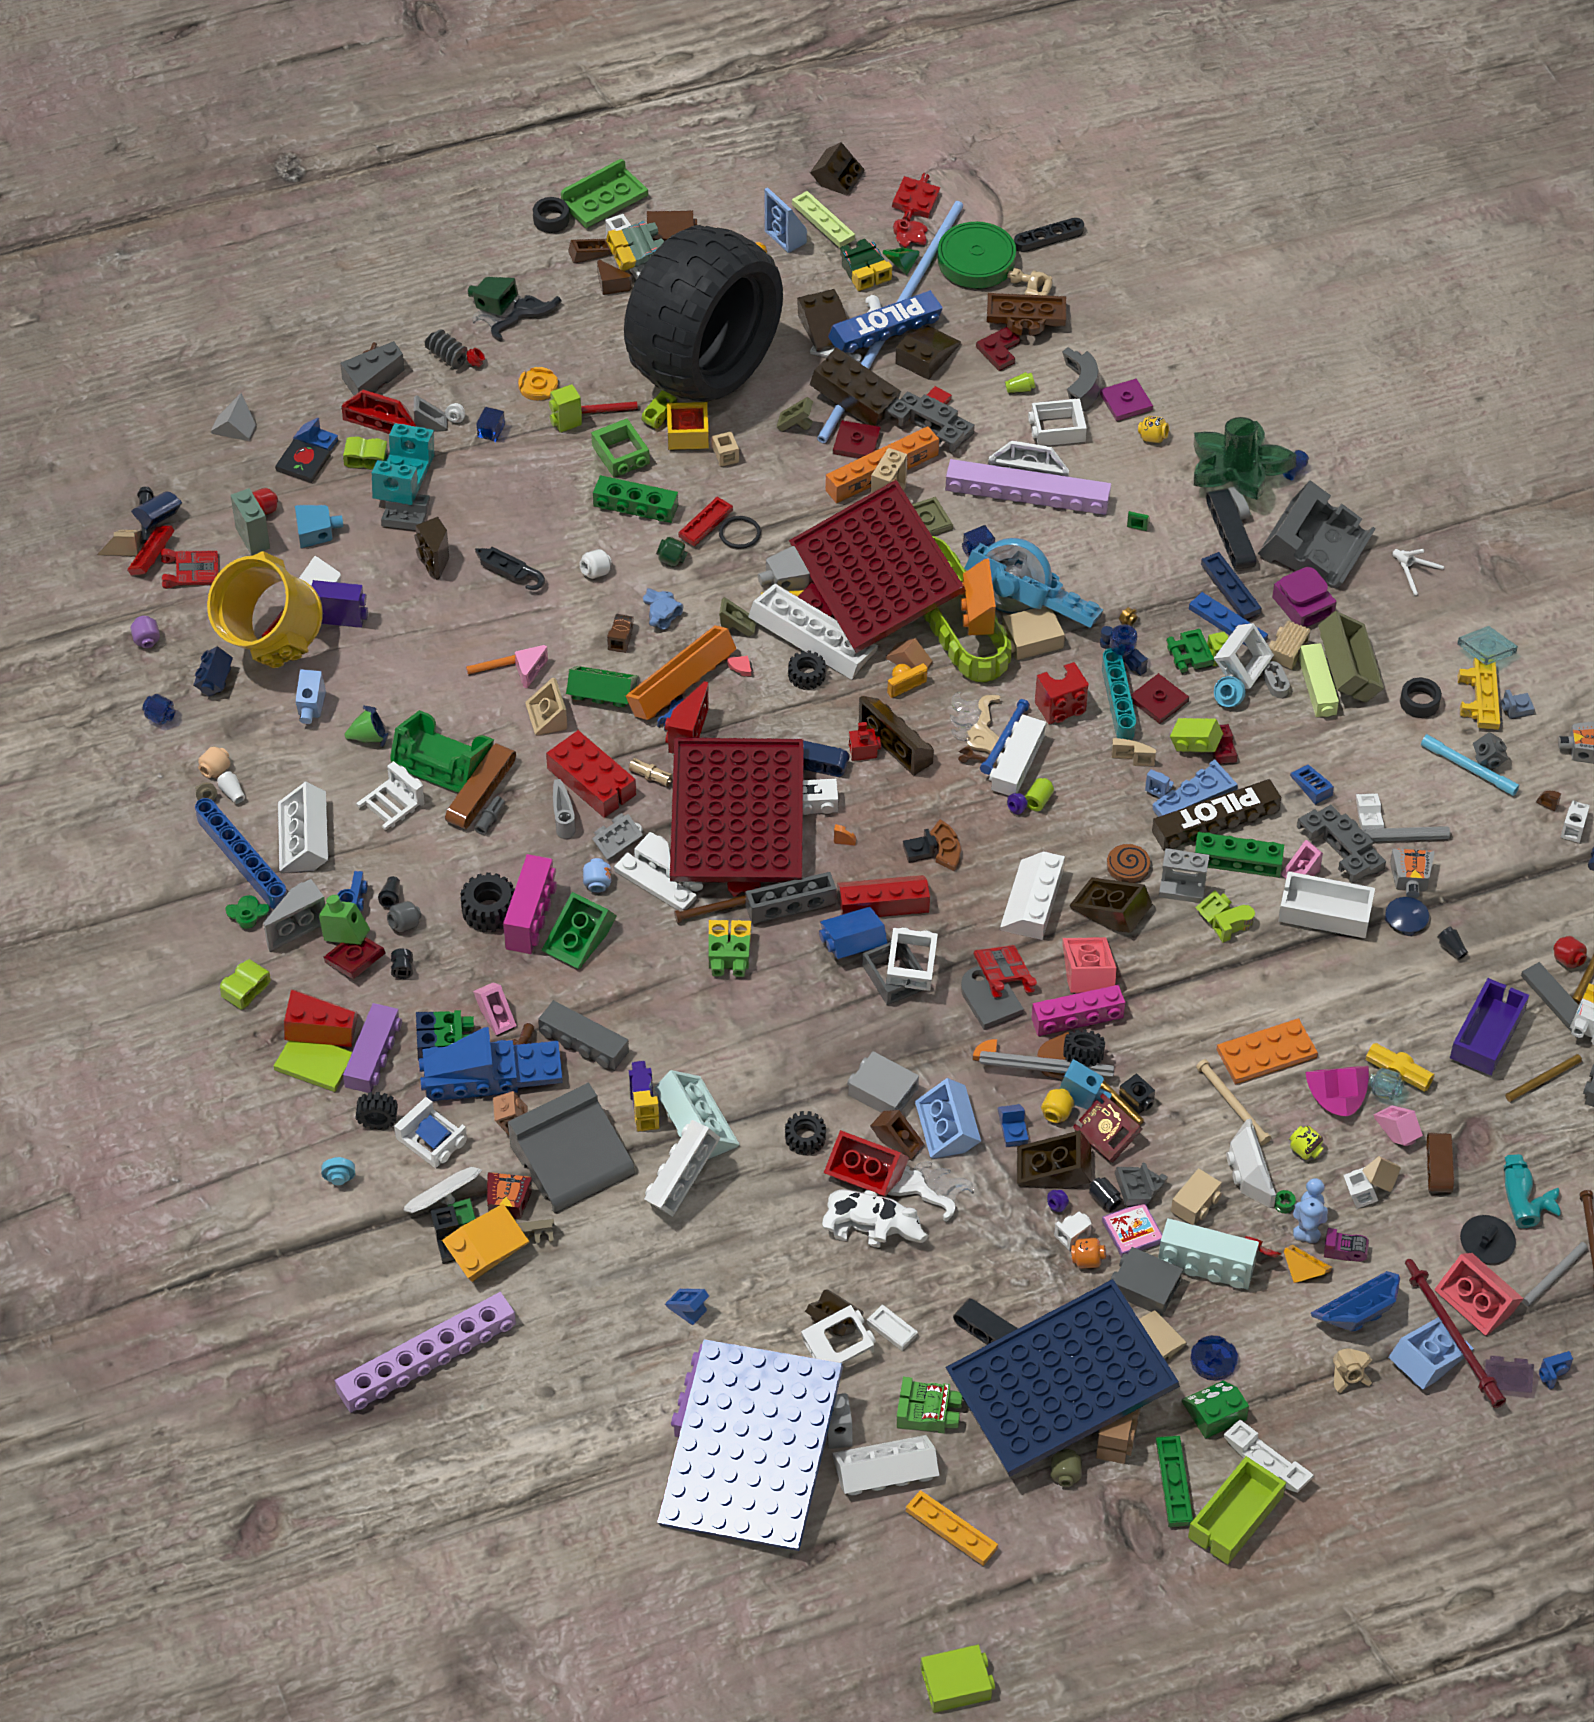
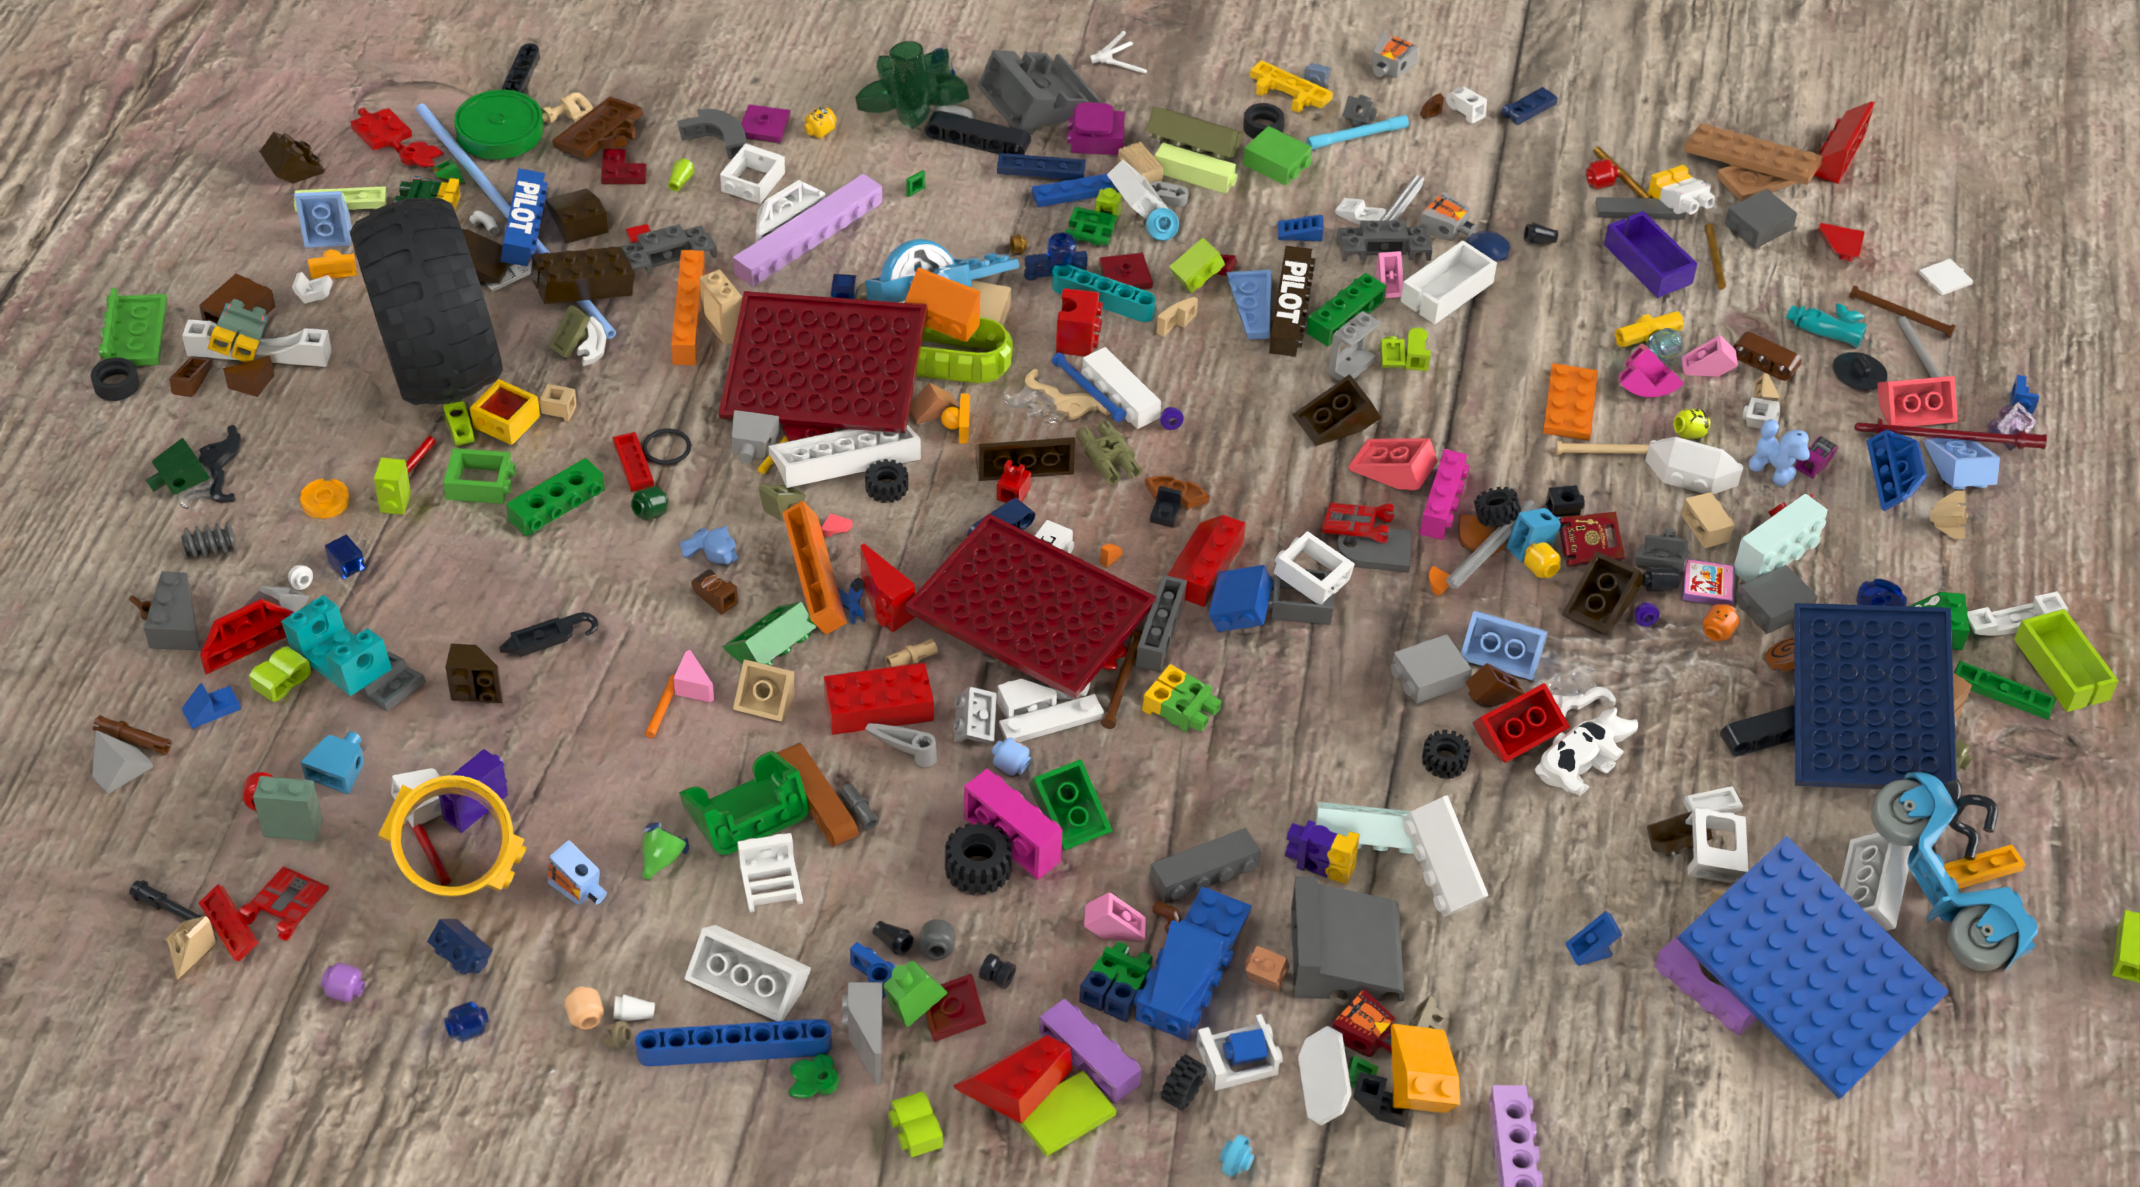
camera: 60 degrees left, 5 degrees down
dark blue brick [131,491,182,530] -> none
black tile [275,439,330,483] -> none
red plate [466,348,485,367] -> none
white head [580,549,611,579] -> none
dark red plate [833,420,881,459] -> none
bright green hips [897,1376,963,1434] -> none
reddish brown hand [958,746,988,763] -> none
blue slope [997,1104,1029,1147] -> none
white slope [1000,852,1065,940] -> none
lime brick [1025,778,1054,812] -> none
white brick [1054,1212,1092,1251] -> none
dark orange tile [1107,844,1150,883] -> none
medium blue bracket [1145,769,1174,798] -> none
green bush [1274,1190,1296,1214] -> none
light orange slope [1284,1245,1332,1283] -> none
clear light blue tile [1457,626,1518,665] -> none
none -> reddish brown pin [93,715,172,755]
none -> white piece [577,317,607,366]
none -> olive pin [1076,420,1142,485]
none -> bright green brick [1243,126,1312,186]
none -> piece [1871,772,2038,971]

